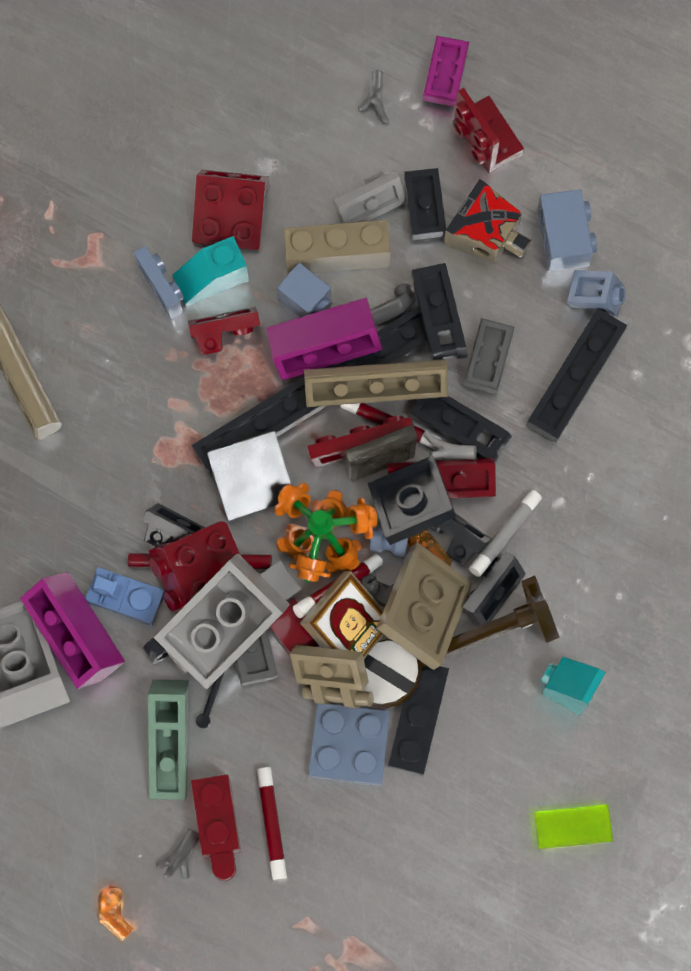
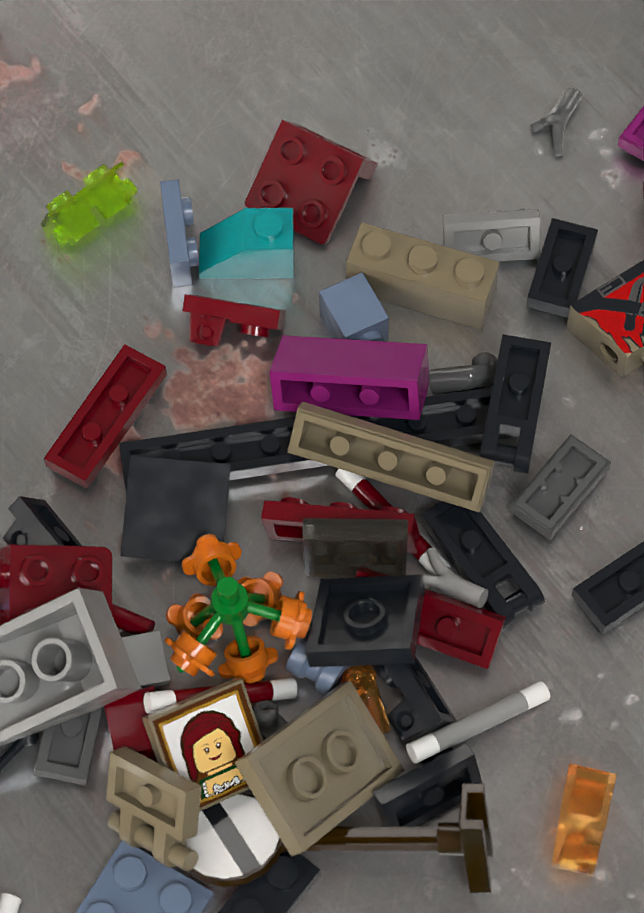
camera: 25 degrees right, 10 degrees down
none -> clear neon green hinge [40,161,138,246]
none -> dark red plate [44,344,167,489]
none -> clear orange leg [550,763,617,877]

